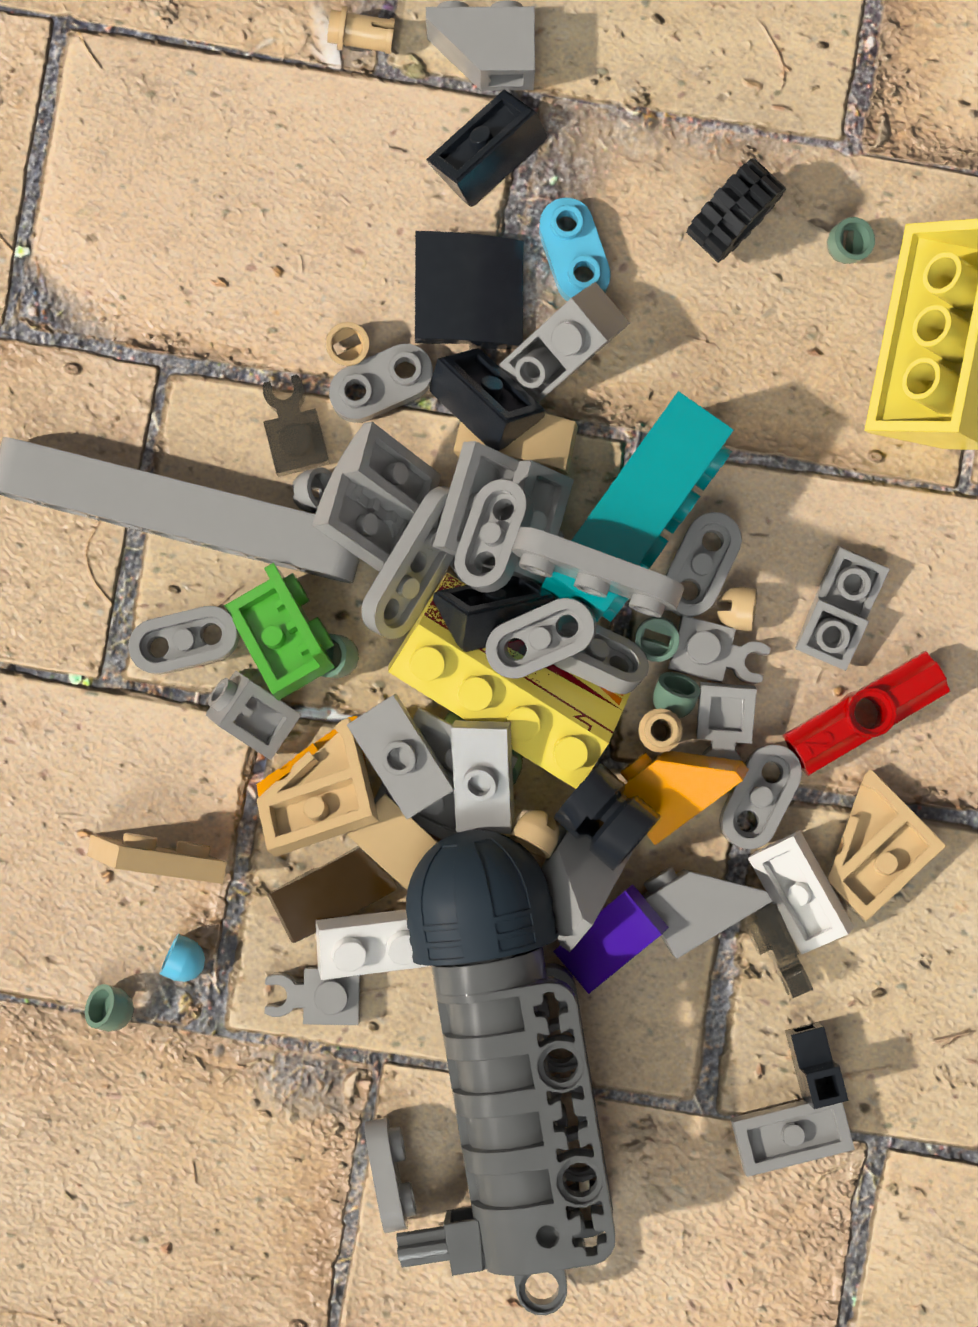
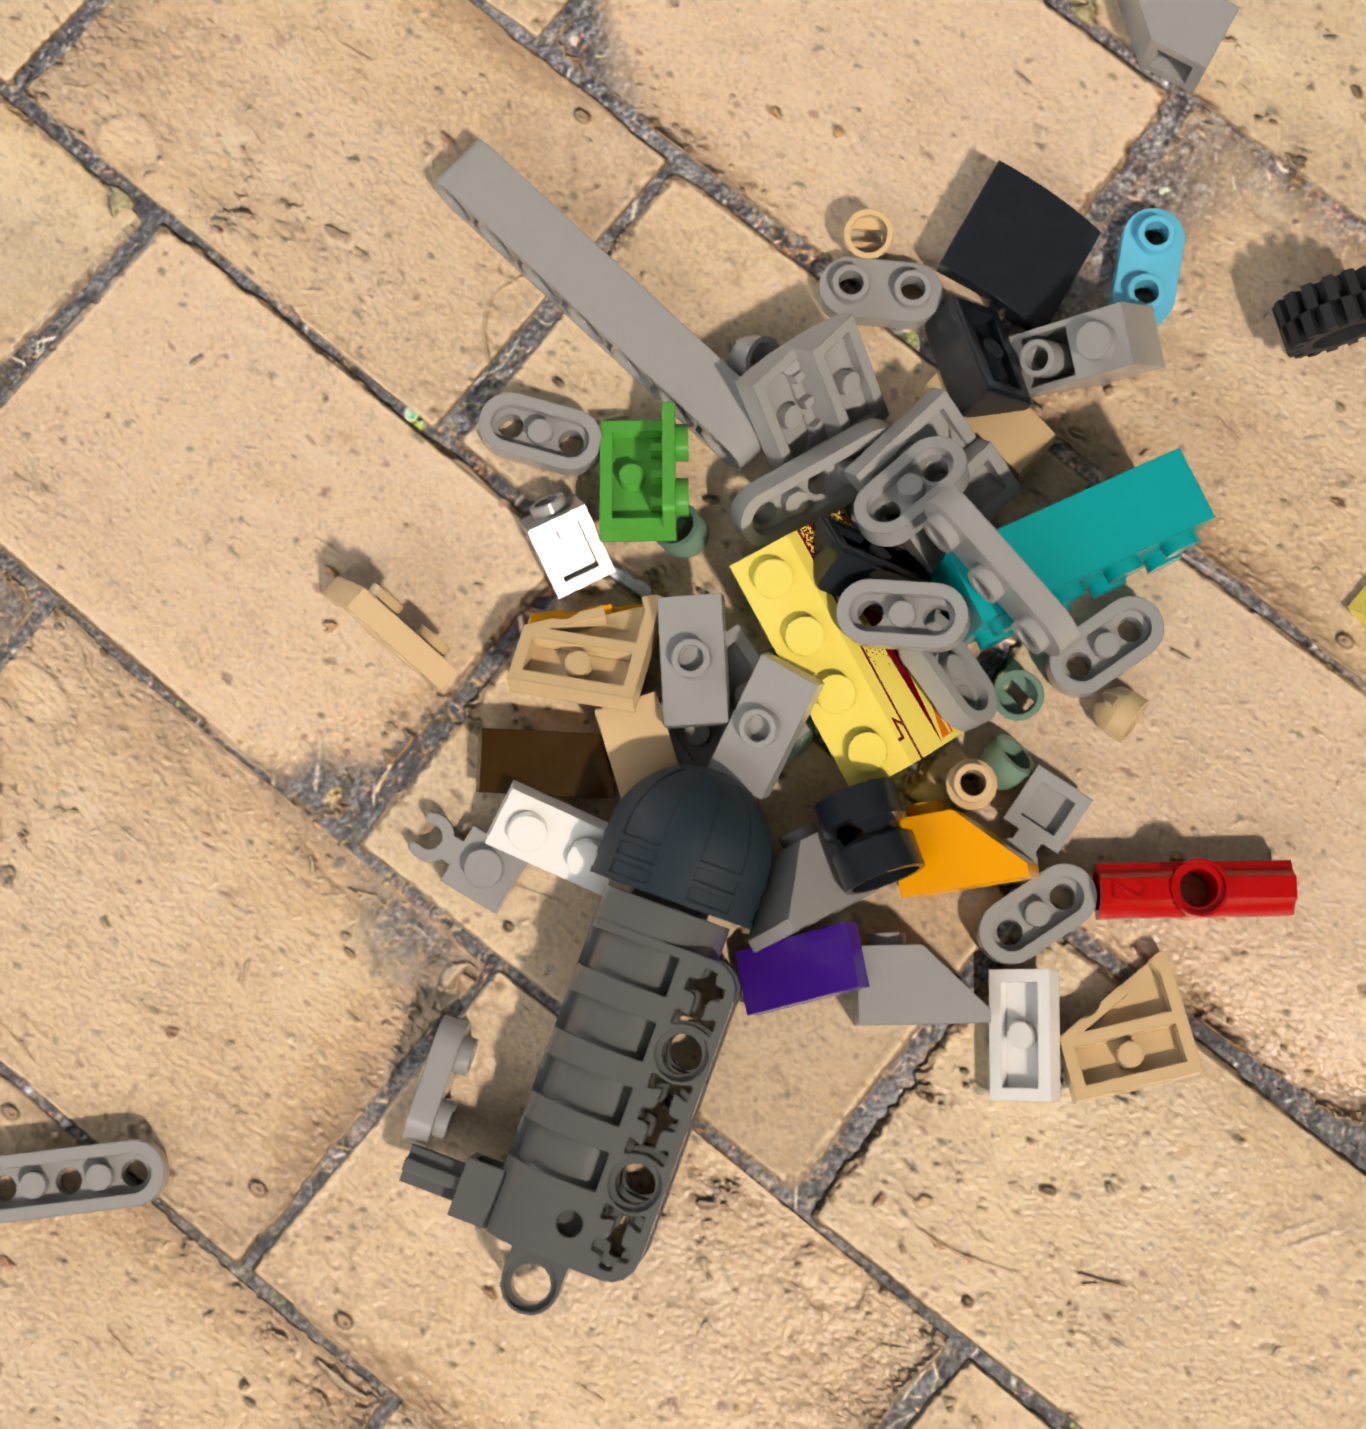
camera: 35 degrees right, 5 degrees down
sand green hinge [85,984,135,1032] -> none
medium azure hinge [159,933,205,982] -> none
clear smoke plate [263,374,330,477] -> none
black slope [426,89,547,207] -> none
tan hinge [510,810,560,858] -> none
light grey plate [668,616,771,684] -> none
light grey plate [730,1100,855,1177] -> none
clear smoke plate [746,901,813,998] -> none
black piece [785,1022,849,1109] -> none
light grey slope [795,546,890,671] -> none

